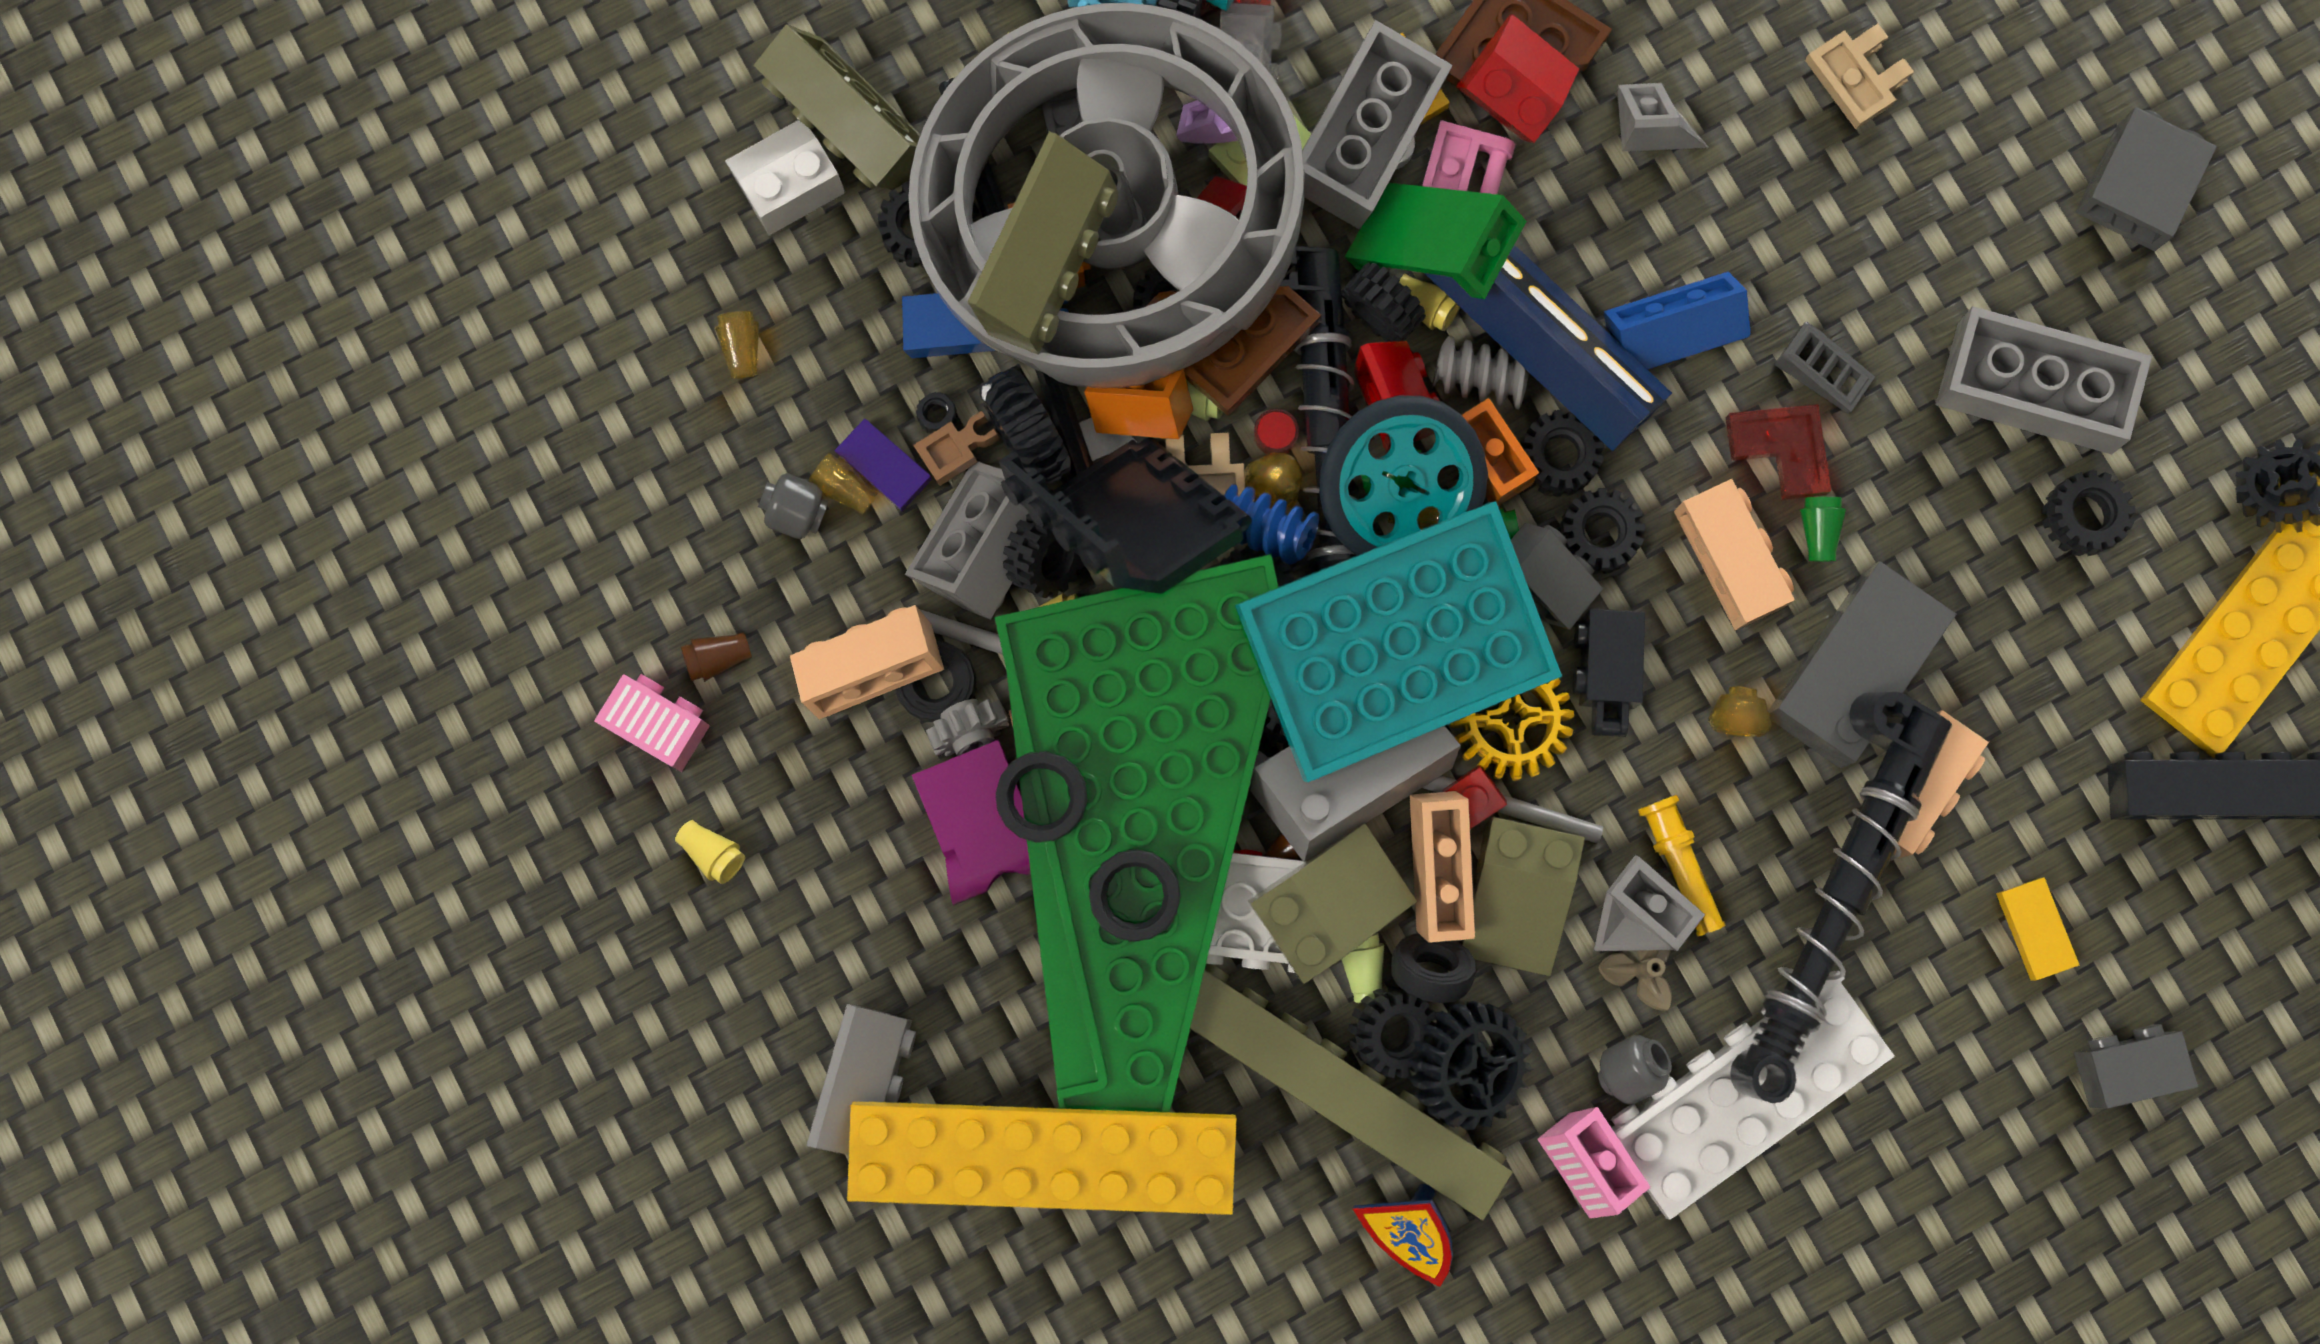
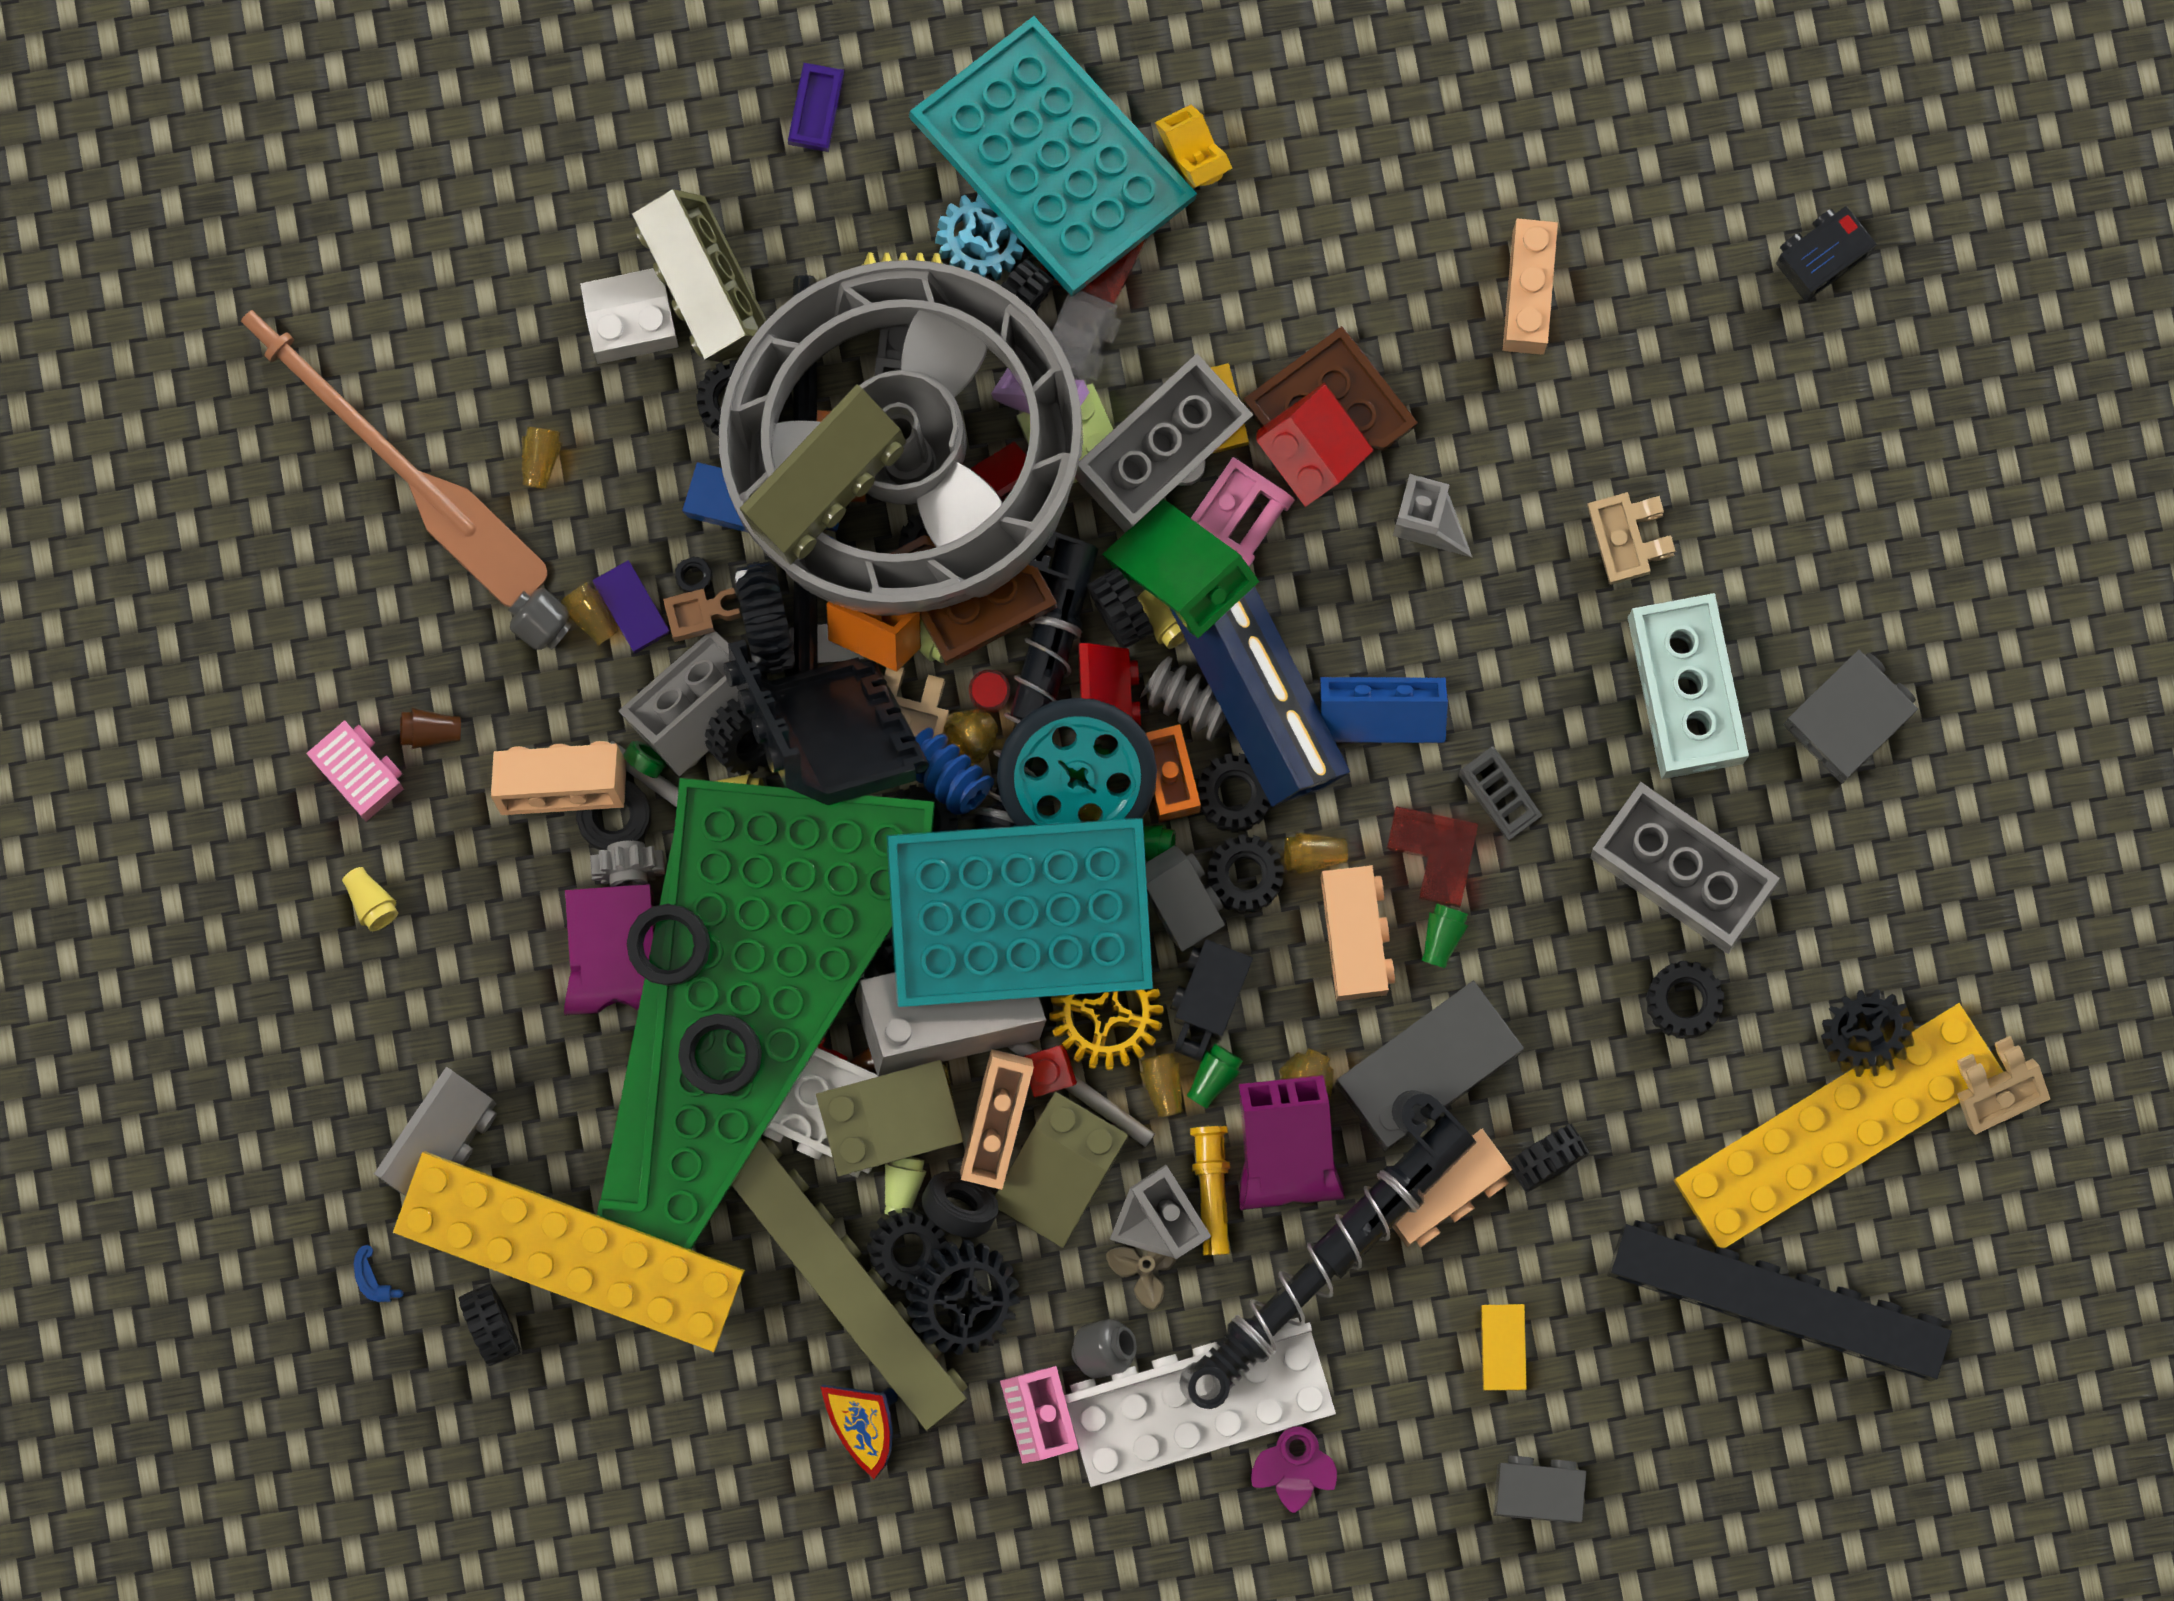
camera: 15 degrees right, 0 degrees up
none -> nougat piece [241,310,547,607]
none -> blue piece [354,1245,404,1302]
none -> black tyre [458,1283,521,1367]
none -> green tile [623,741,666,778]
none -> clear yellow cone [1139,1053,1183,1117]
none -> green cone [1186,1043,1243,1109]
none -> magenta piece [1239,1075,1345,1210]
none -> magenta plate [1251,1427,1337,1513]
none -> clear yellow cone [1284,832,1348,874]
none -> black tyre [1508,1124,1590,1192]
none -> light aqua brick [1628,593,1749,780]

